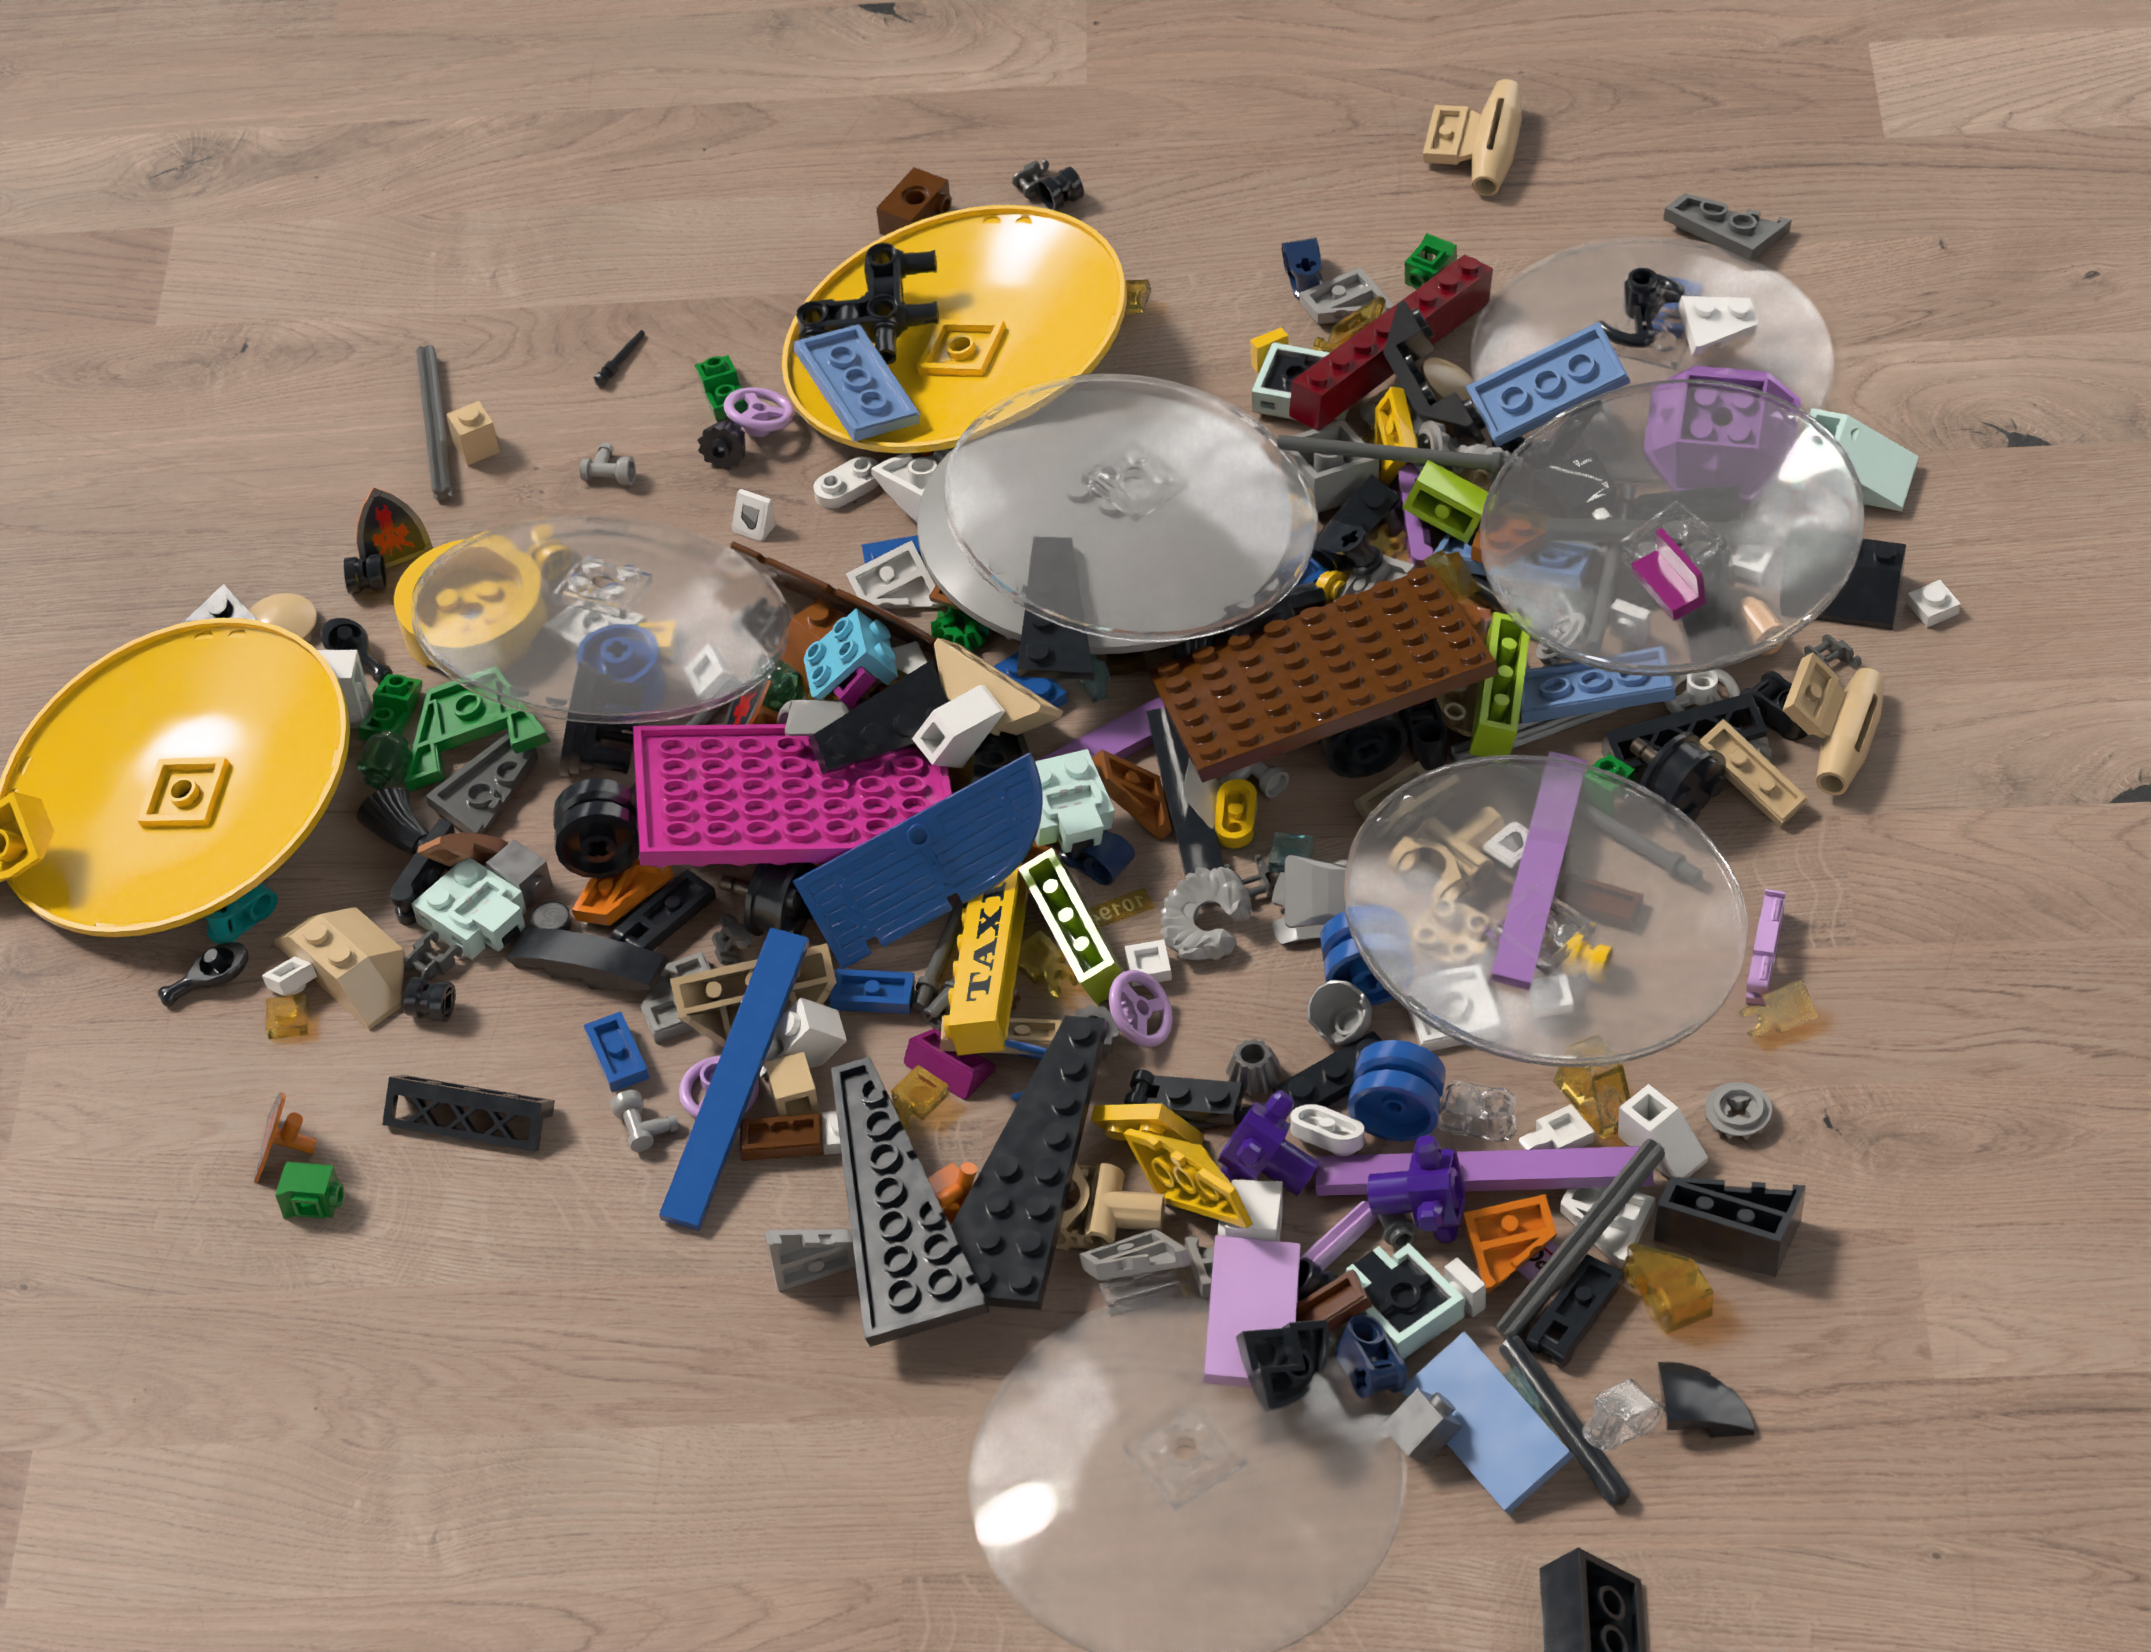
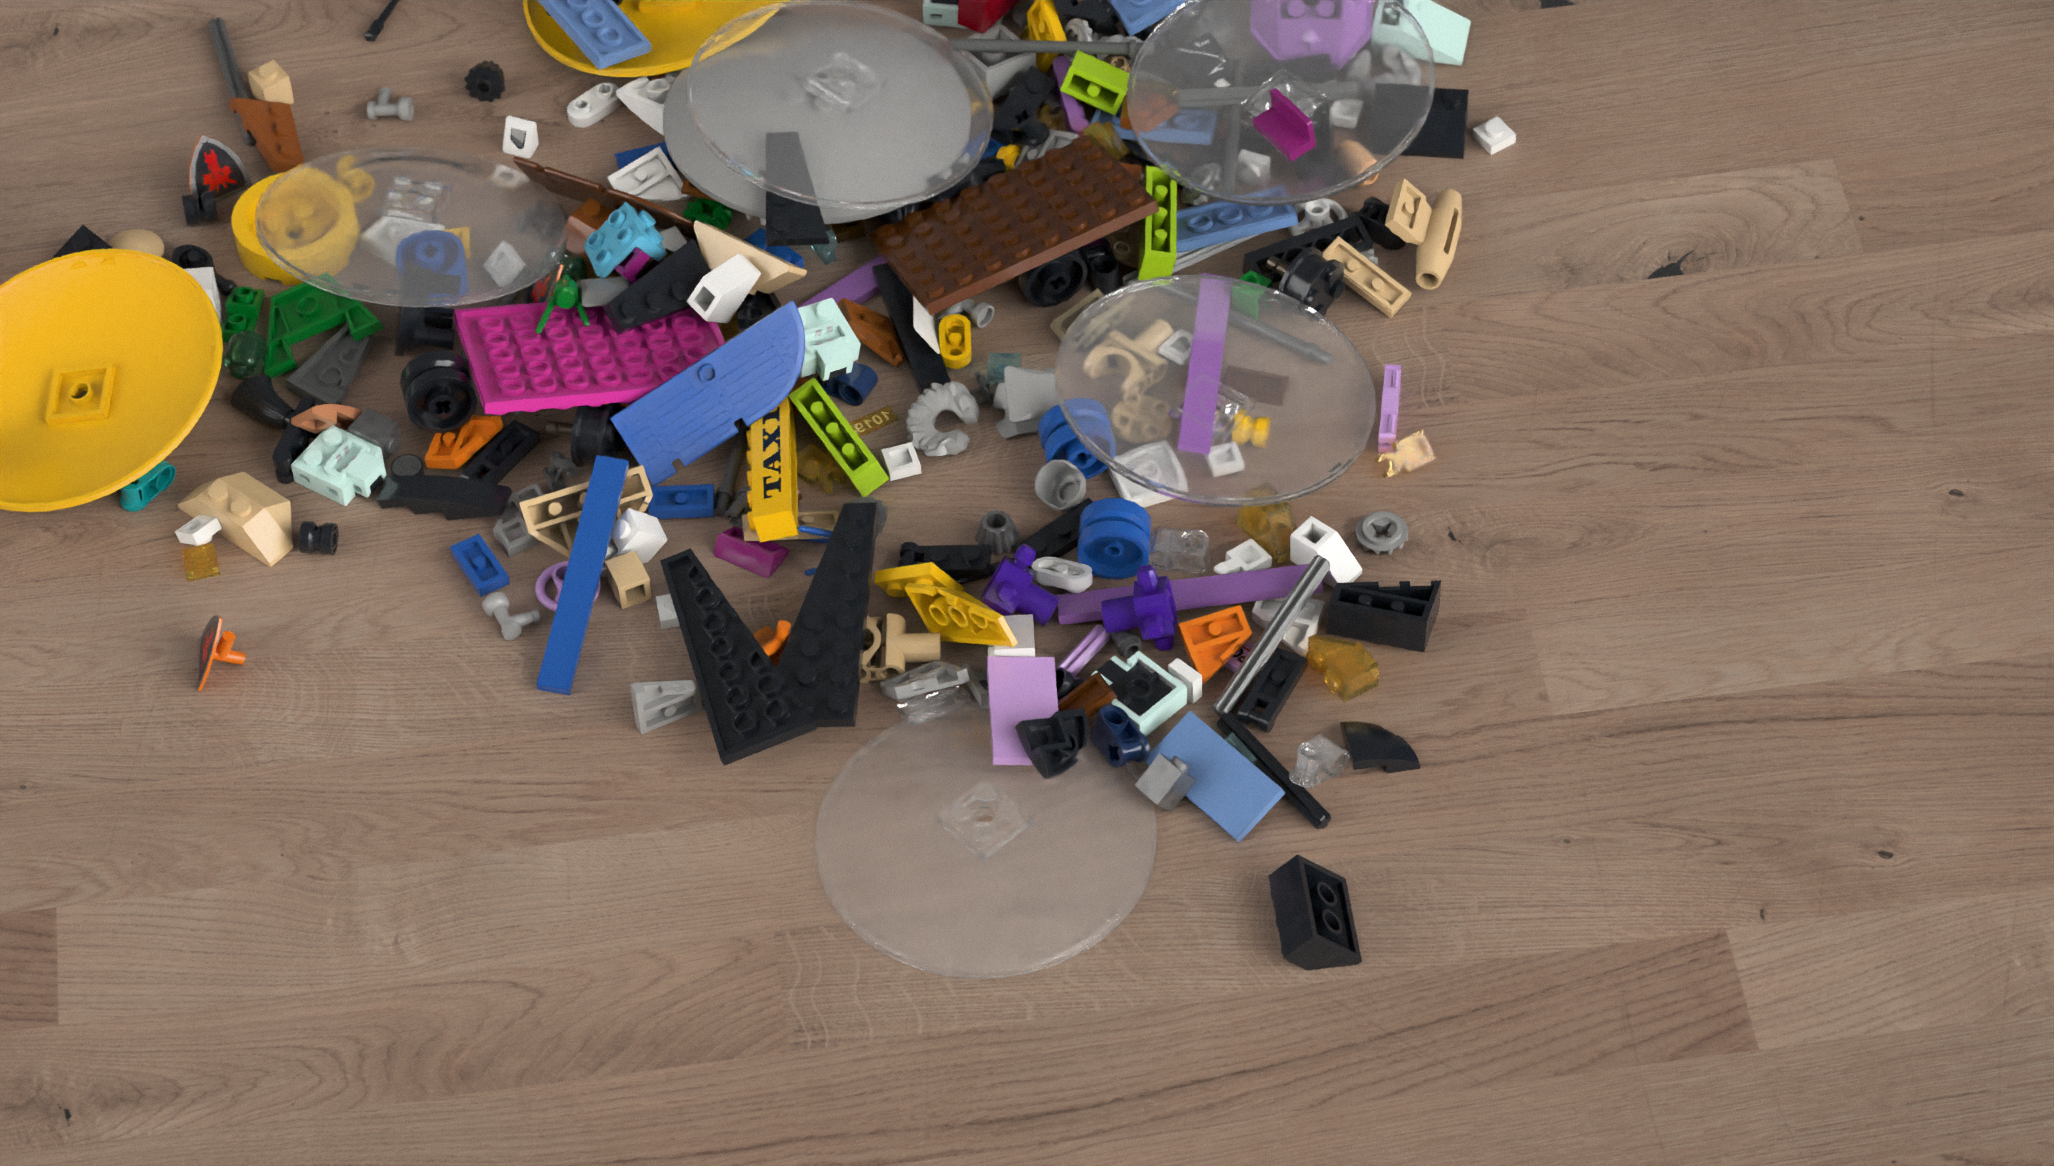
camera: 10 degrees left, 0 degrees up
black piece [157,942,249,1006] -> none
green window [275,1162,344,1219] -> none
black fence [382,1074,555,1151] -> none
dark grey piece [404,930,463,981] -> none
green slope [695,355,748,421] -> none
lavender piece [724,387,795,437] -> none
reddish brown plate [740,1113,824,1161] -> none
clear yellow plate [891,1065,950,1130] -> none
lavender piece [1109,970,1173,1047] -> none
dark grey piece [1804,634,1862,674] -> none
none -> dark orange wing [229,97,305,172]
none -> green plant [535,275,590,334]

